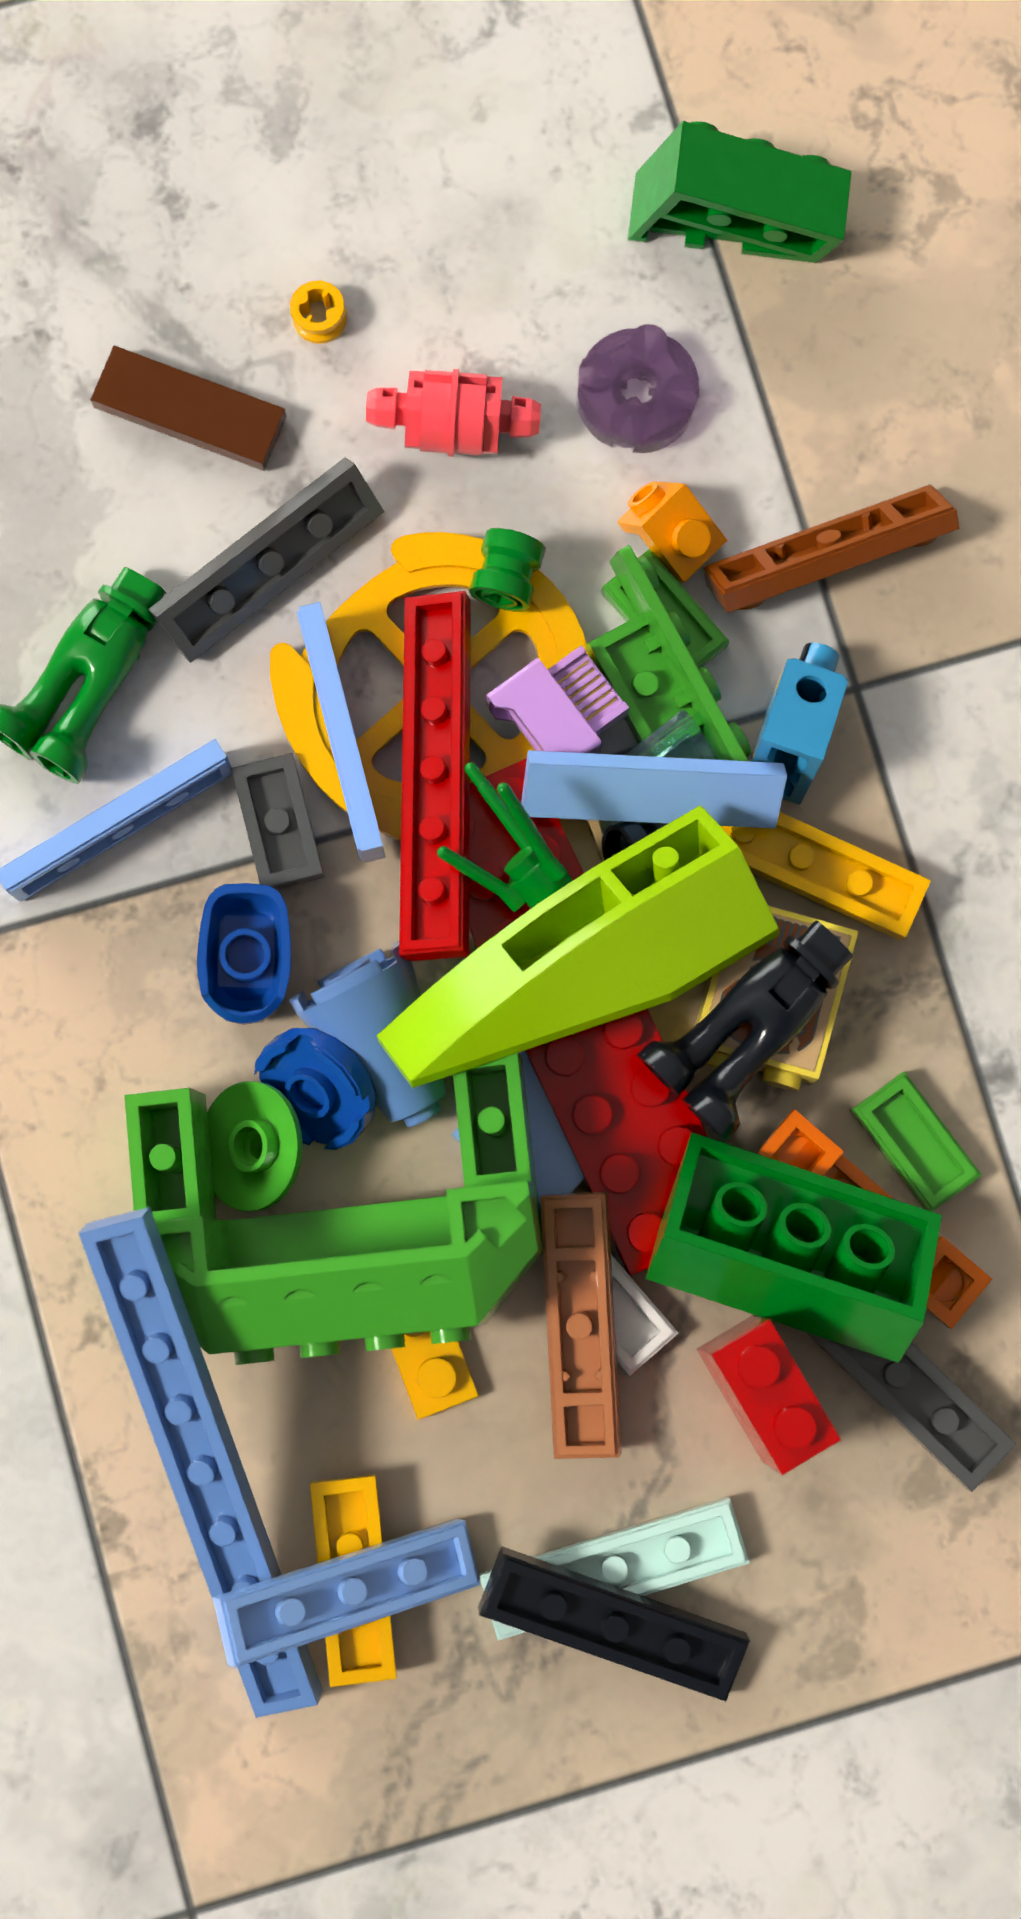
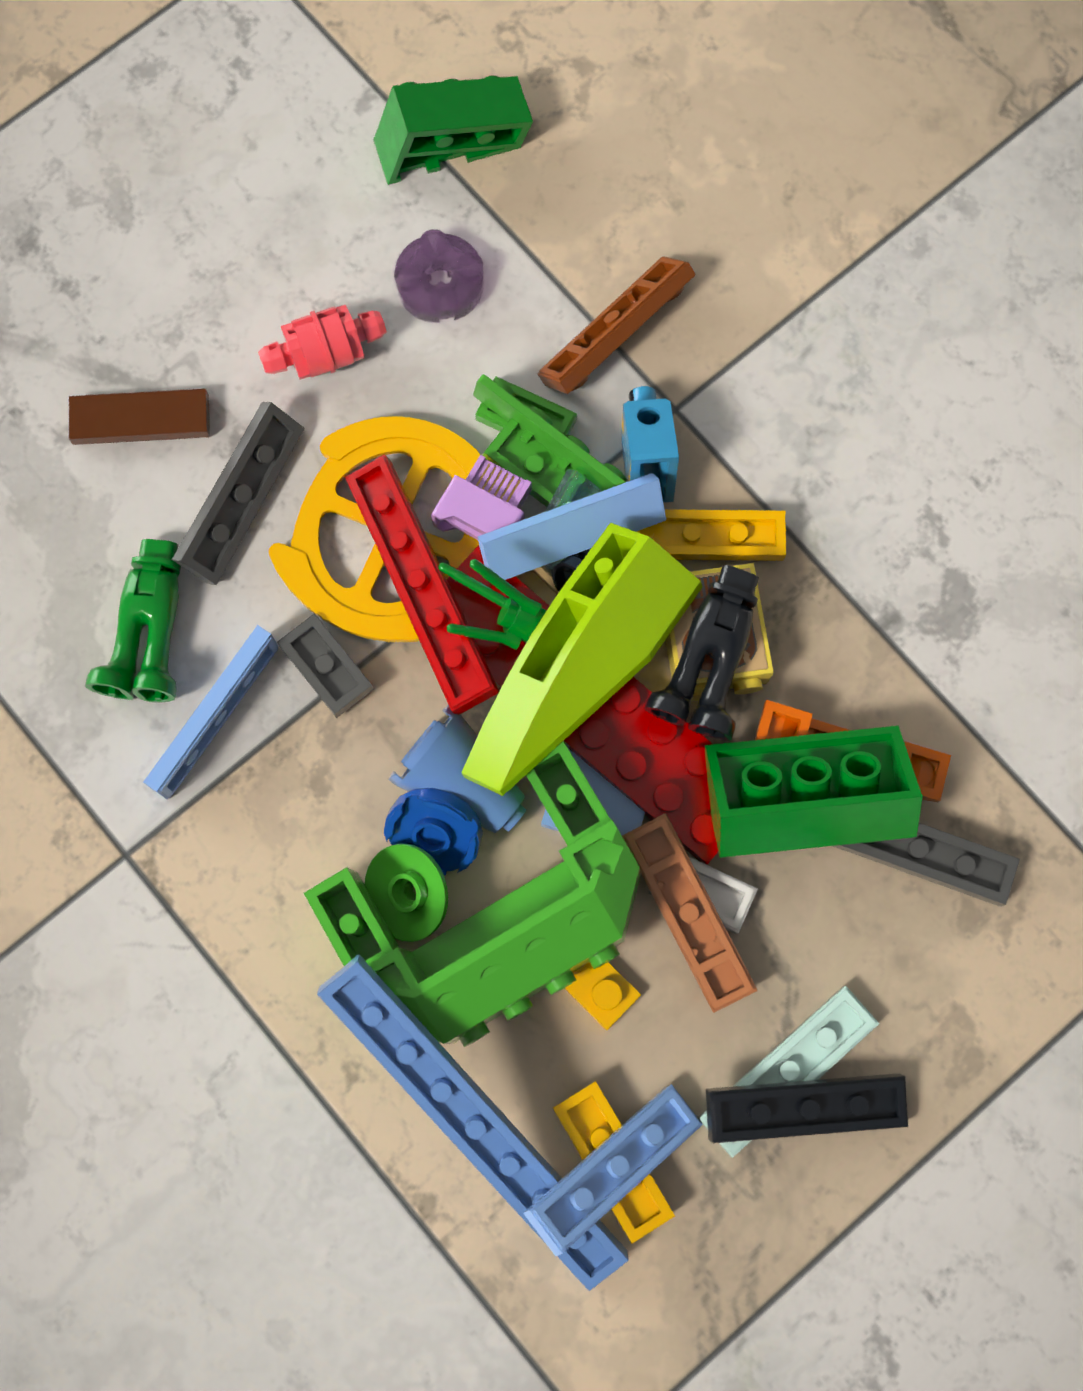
camera: 20 degrees left, 5 degrees down
blue piece [197,883,291,1025] -> none
yellow bush [290,280,347,344] -> none
light blue tile [297,602,386,863] -> none
green wheel [469,528,546,612] -> none
light orange bracket [617,481,727,583] -> none
red brick [696,1316,841,1476] -> none
bright green tile [850,1071,982,1212] -> none

